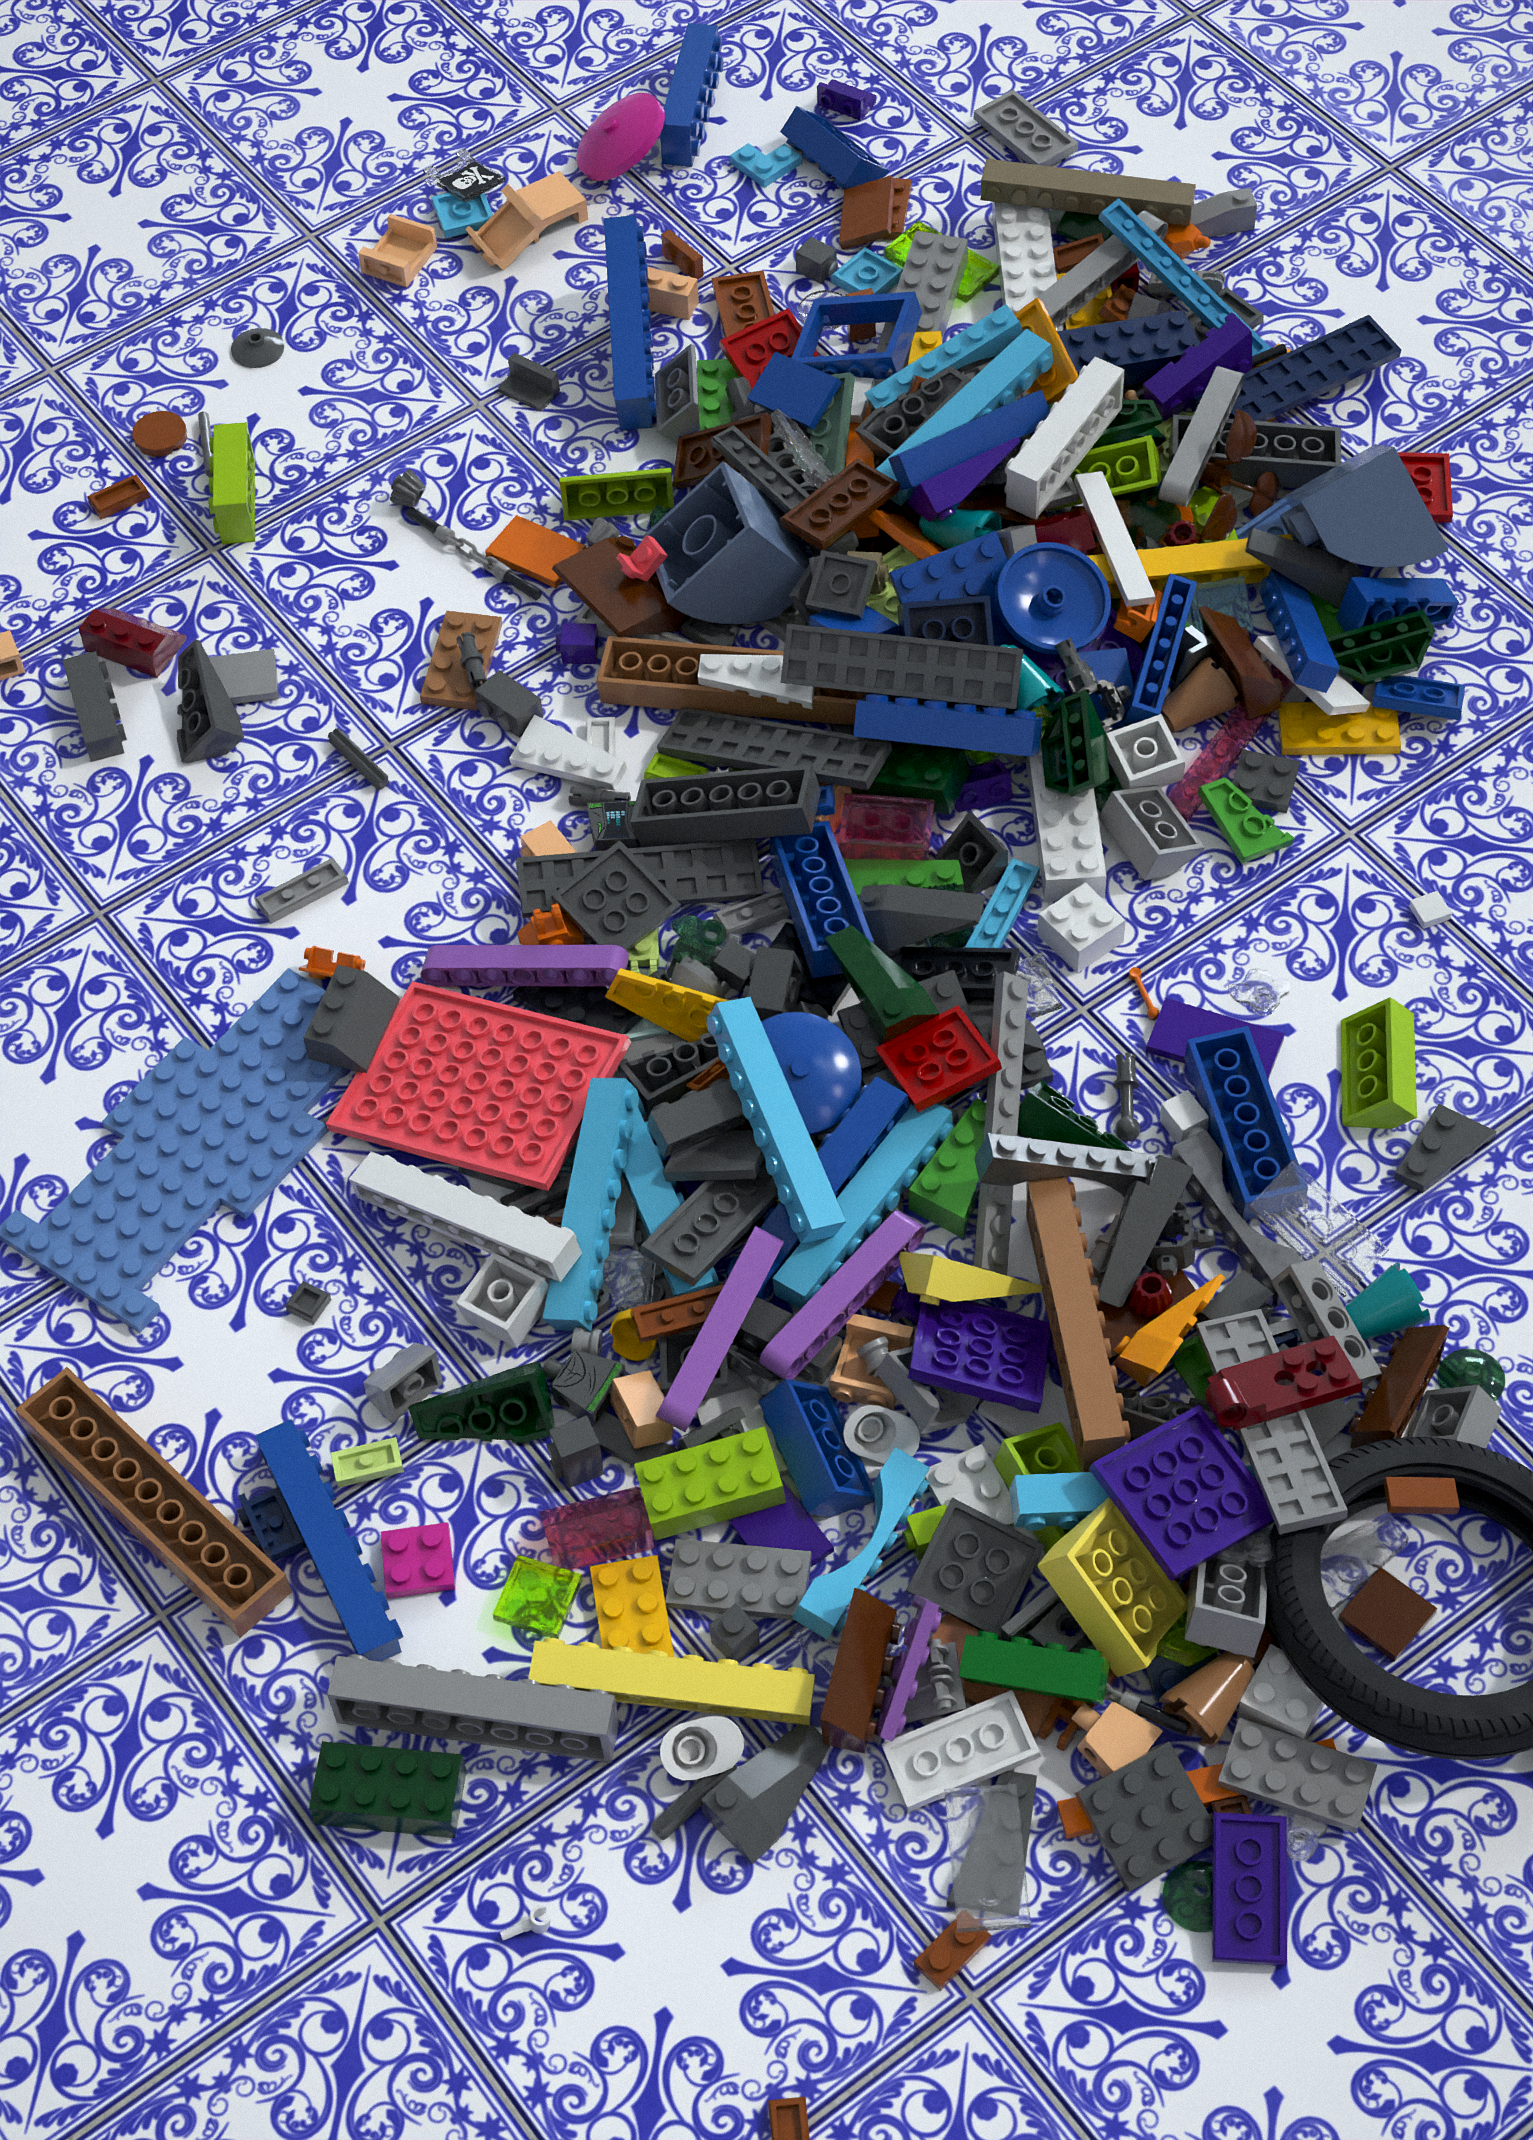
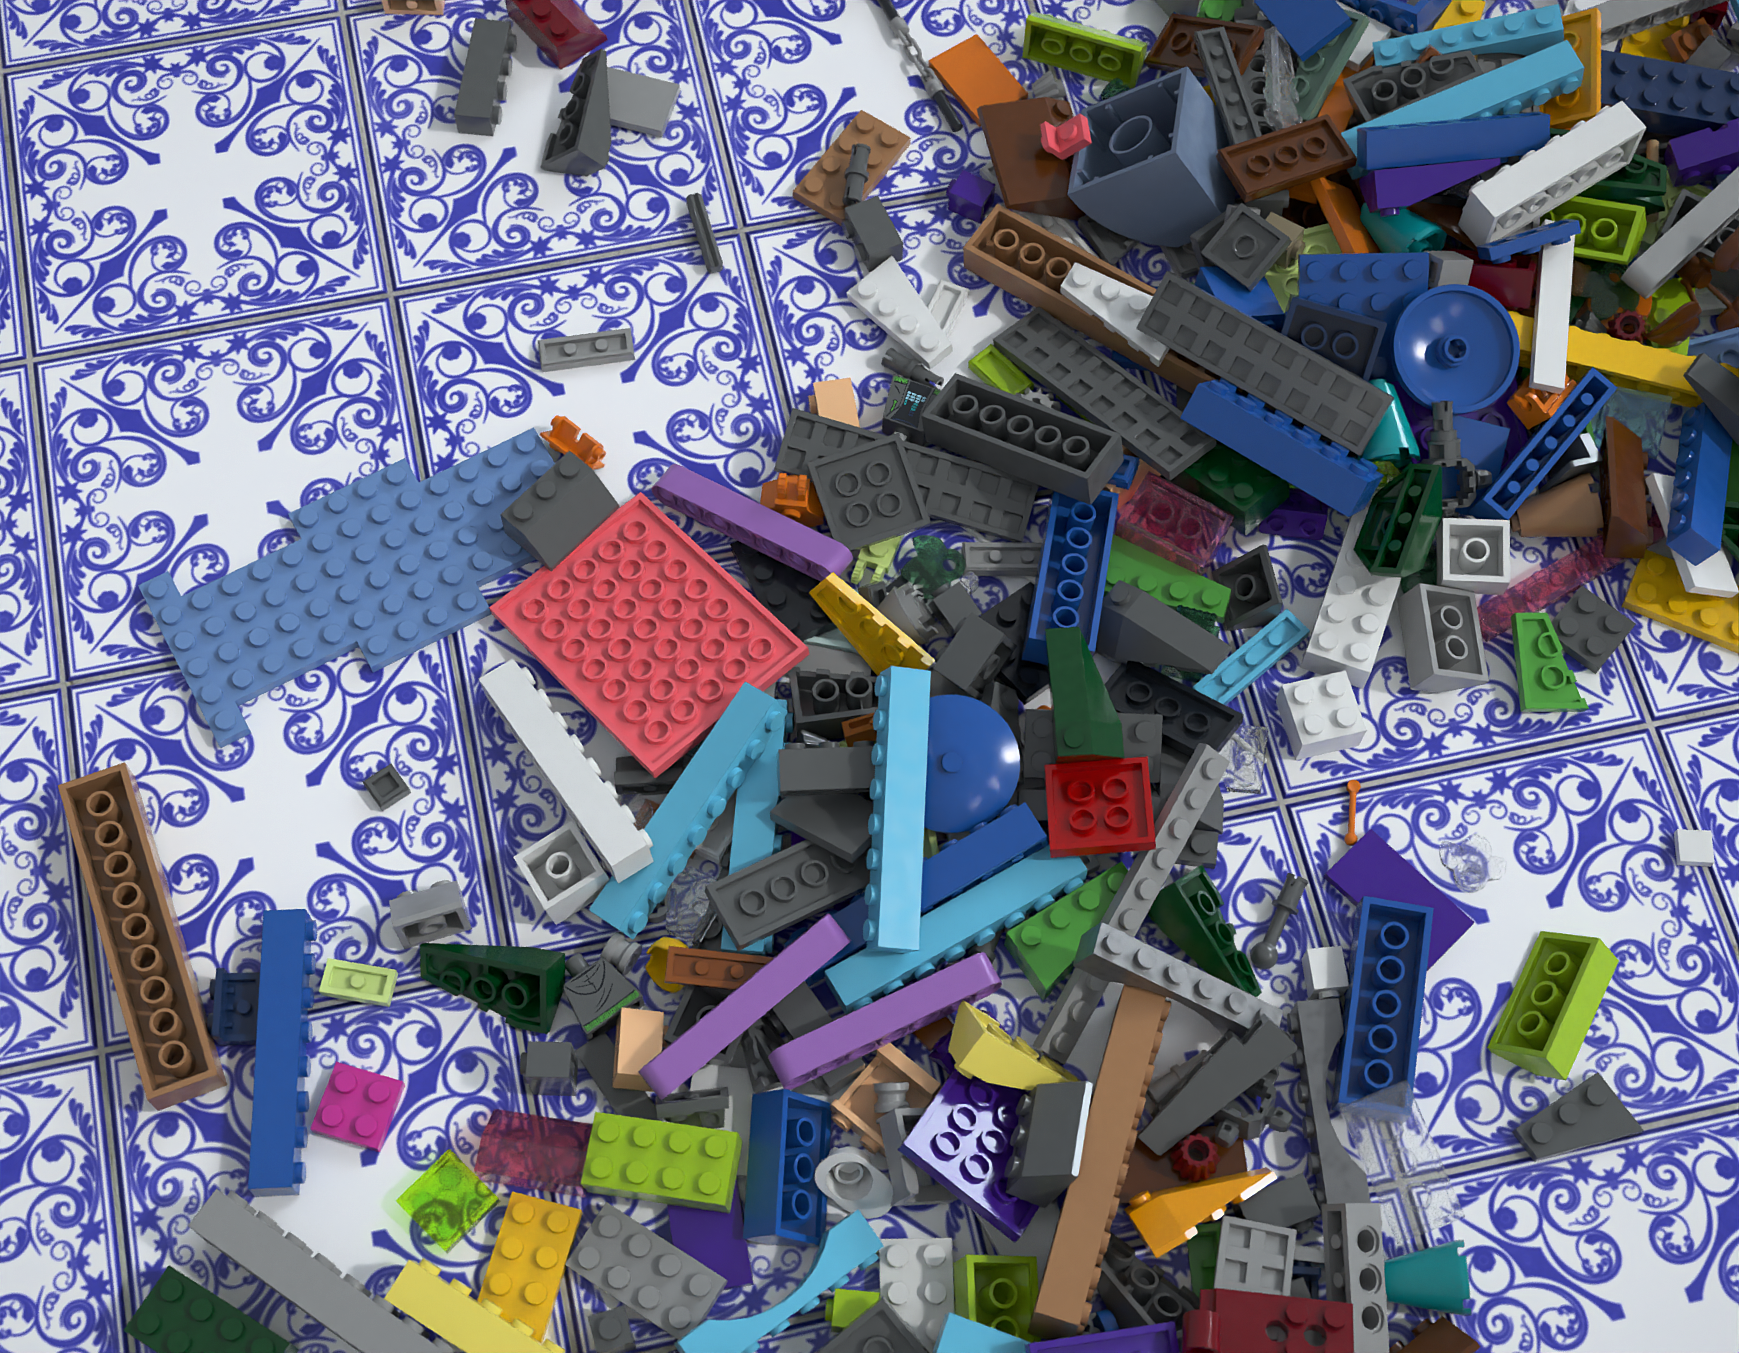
camera: 20 degrees right, 10 degrees up
none -> dark grey slope [1005,1081,1093,1208]
none -> blue plate [1477,219,1581,264]

